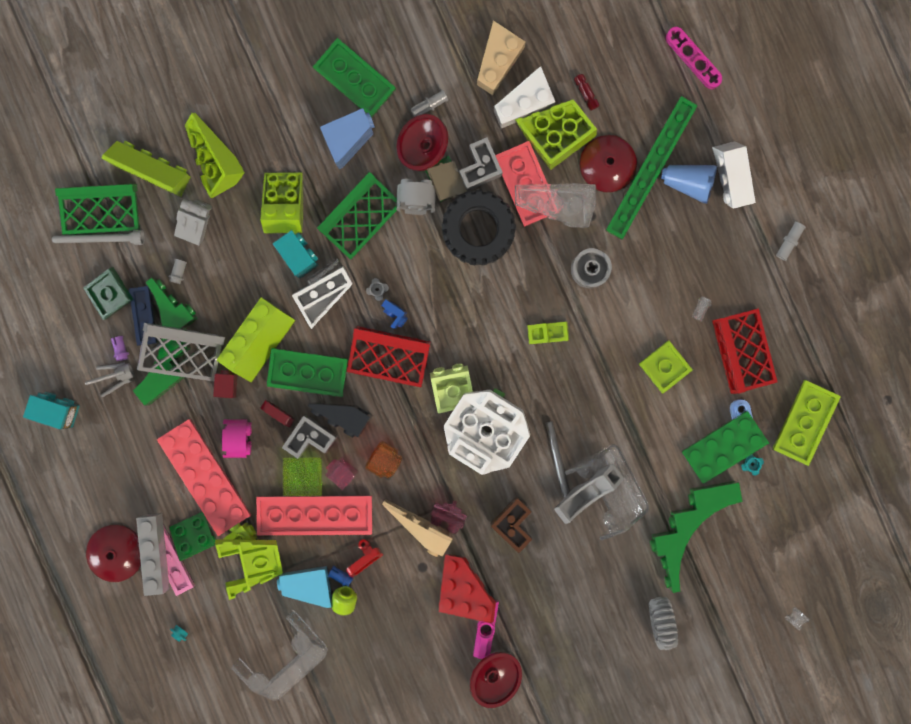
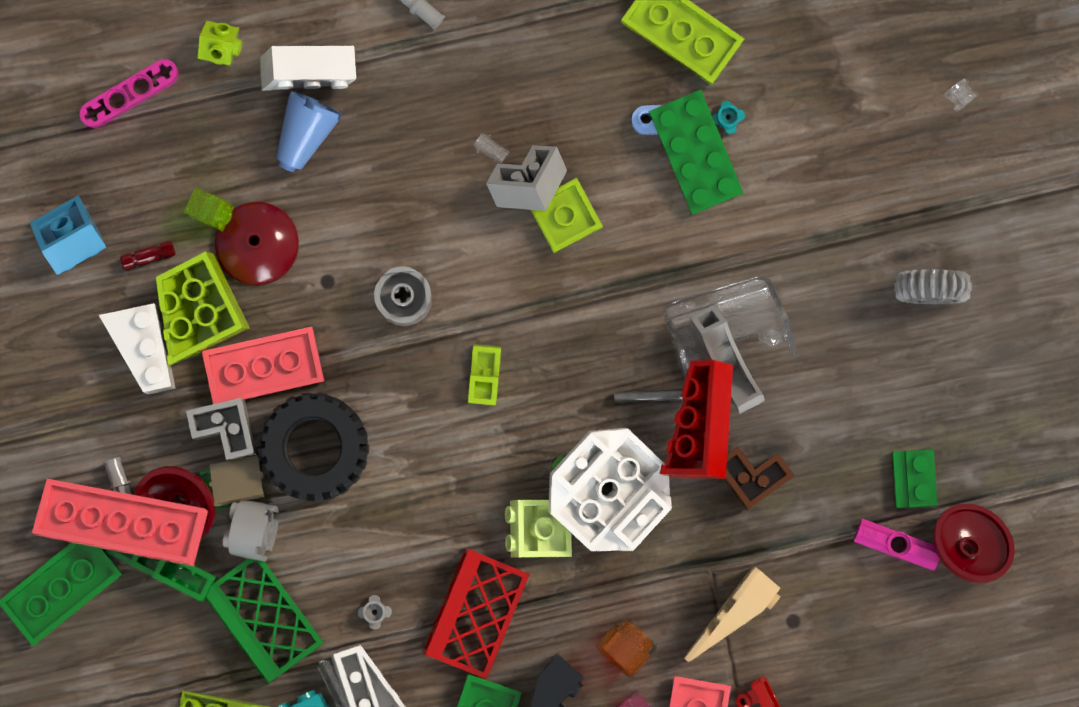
camera: 75 degrees left, 5 degrees down
medium blue slope [320,108,375,169] -> none
blue bracket [381,299,408,329] -> none
clear pink hips [431,500,467,534] -> none
red plate [438,554,496,623] -> none
tan wedge [477,20,526,95] -> none
clear wedge [515,183,596,228] -> none
green plate [605,96,698,240] -> none
green arch [650,481,743,593] -> none
red fence [712,308,778,394] -> none
none -> dark azure slope [30,195,106,275]
none -> coral plate [32,479,208,566]
none -> green slope [106,549,216,602]
none -> clear neon green brick [183,187,235,232]
none -> lime brick [198,21,242,66]
none -> light grey brick [486,145,567,211]
none -> red wedge [659,360,733,479]
none -> green plate [891,449,938,508]

